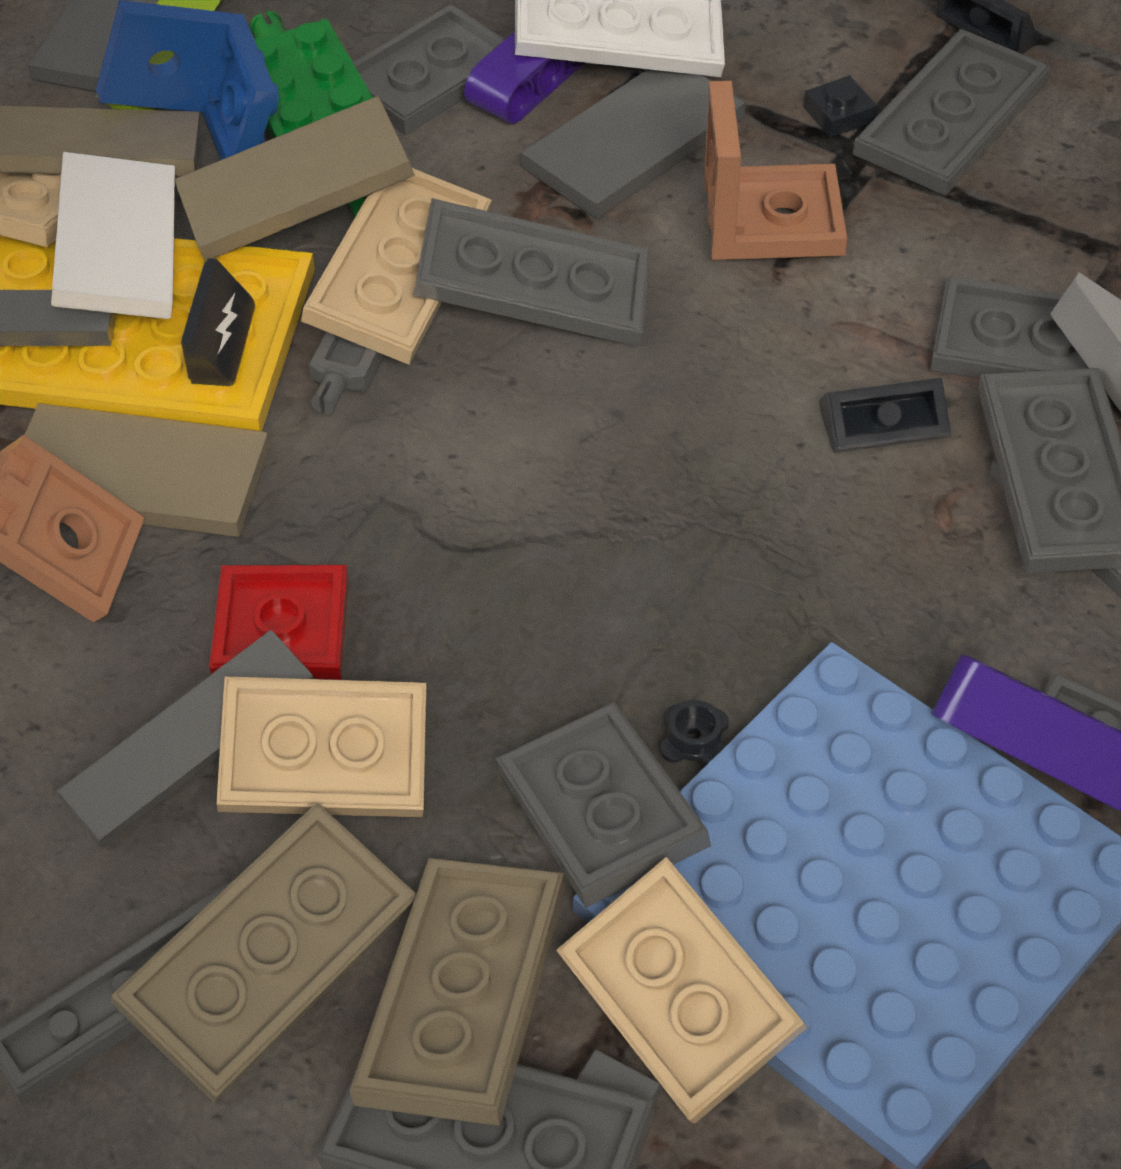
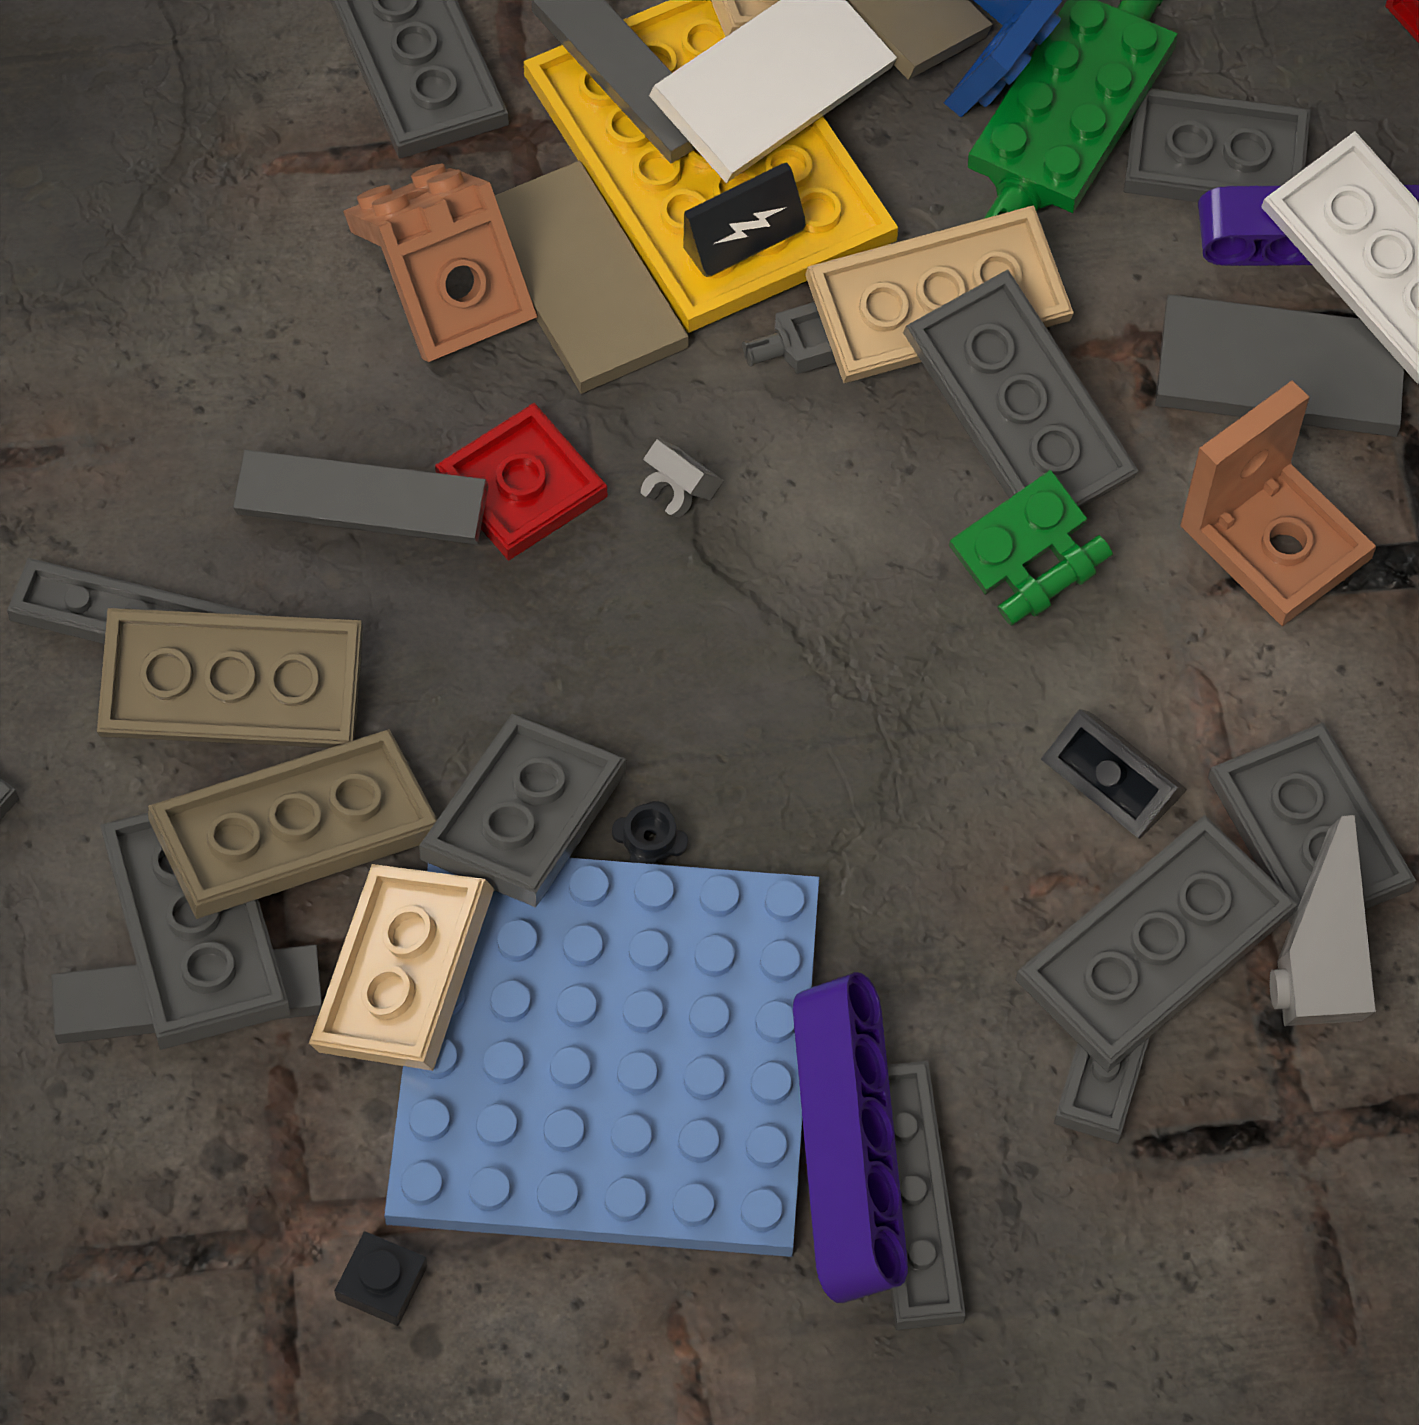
camera: 50 degrees right, 10 degrees up
dark tan tile [174,96,414,261] -> none
tan tile [217,676,426,817] -> none
none -> light grey tile [641,439,724,518]
none -> green plate [949,470,1113,626]

